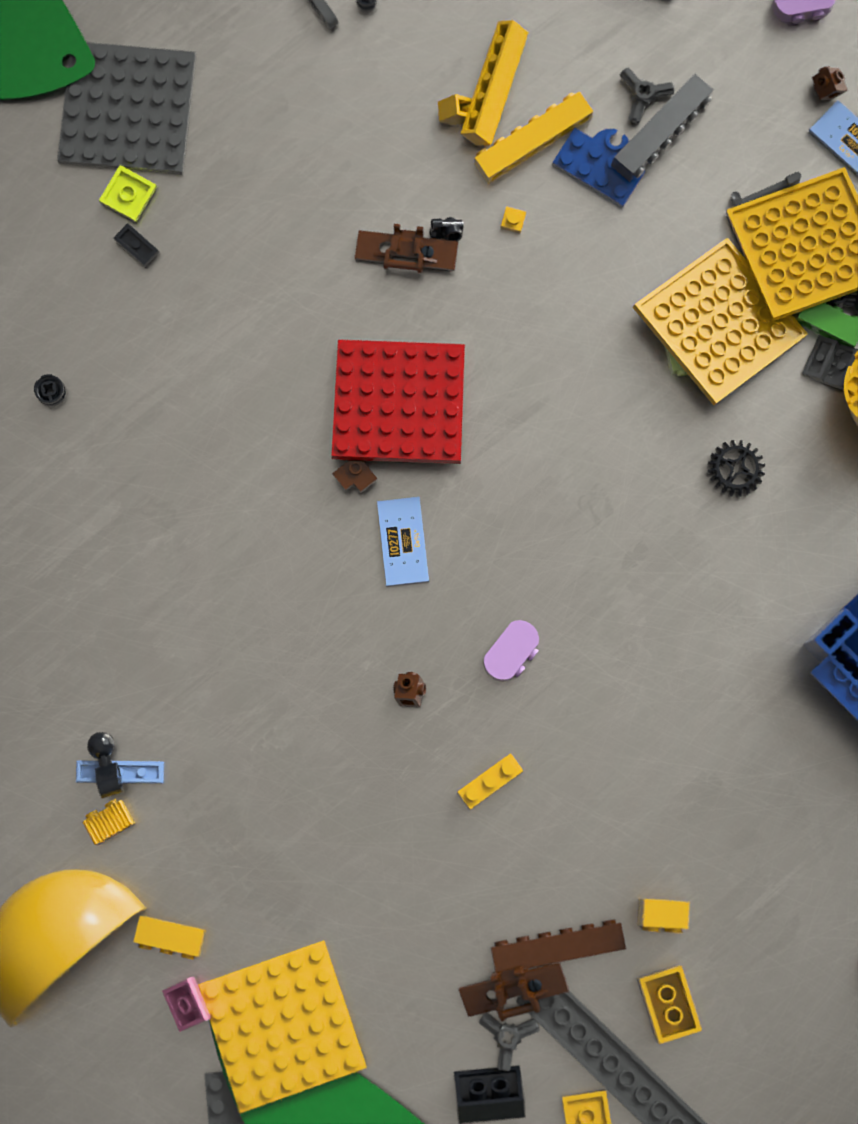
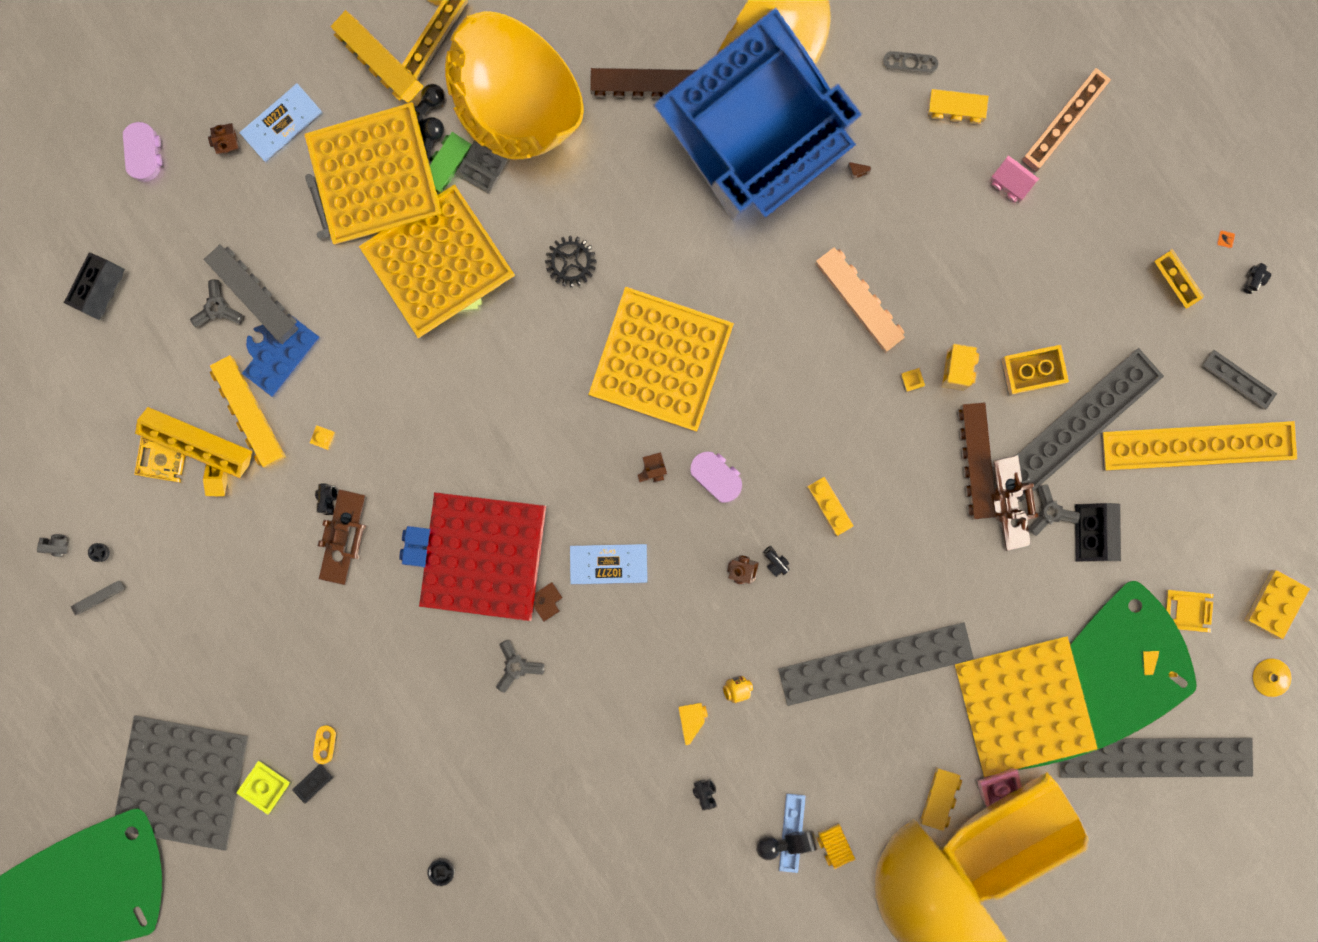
camera: 85 degrees left, 5 degrees up
none -> yellow container [134,437,186,483]
none -> yellow plate [313,725,336,764]
none -> blue piece [399,526,431,567]
none -> dark grey bush [496,640,544,693]
none -> yellow plate [588,286,734,432]
none -> reddish brown brick [637,452,667,483]
none -> yellow slope [678,702,708,745]
none -> black plate [693,779,717,811]
none -> yellow head [723,676,753,703]
none -> black plate [763,545,790,577]
none -> dark grey plate [778,622,974,706]
none -> light nougat brick [815,247,905,353]
none -> yellow plate [901,368,925,392]
none -> yellow windscreen [941,772,1089,902]

